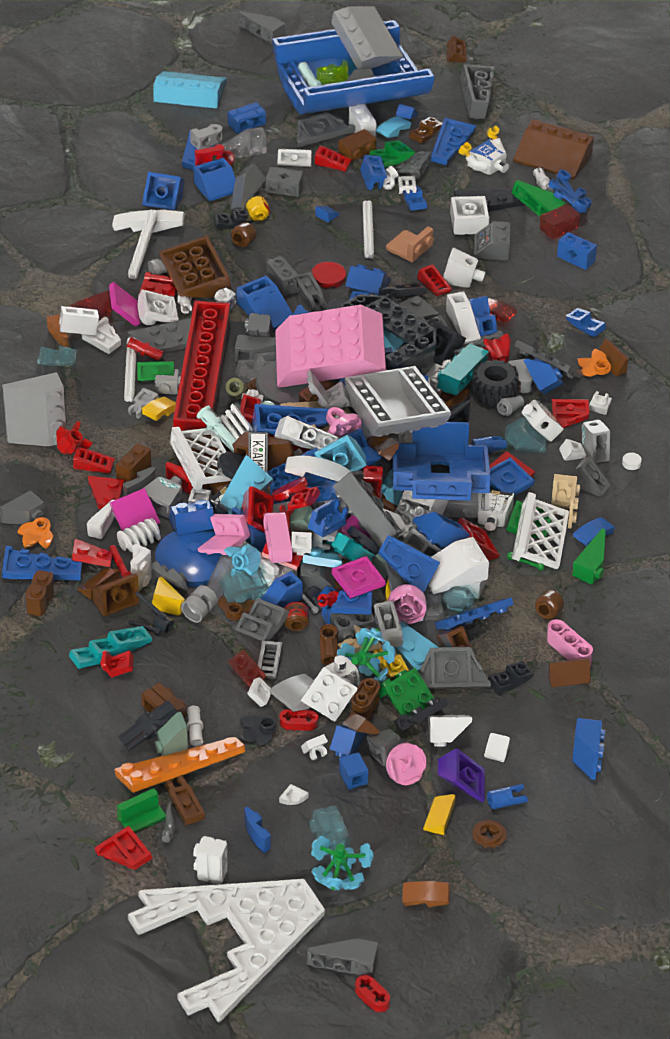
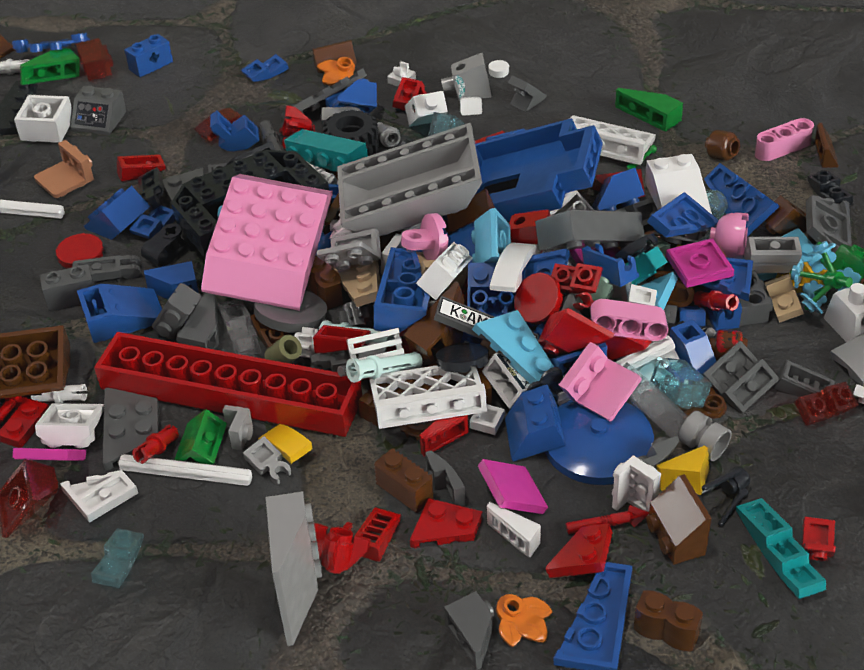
camera: 75 degrees left, 0 degrees up
dark orange slope [47,314,69,351] -> none
white hinge [59,306,99,335] -> none
reddish brown slope [78,568,119,600] -> none
white piece [117,518,161,553] -> none
light grey torso [143,476,182,518] -> none
white gear [214,288,236,309] -> none
medium azure brick [224,544,261,578] -> none
reddish brown piece [319,624,338,666] -> none
white torso [443,248,485,288] -> none
white slope [446,292,481,344] -> none
tan bracket [551,474,580,529] -> none
blue slope [573,517,615,546] -> none

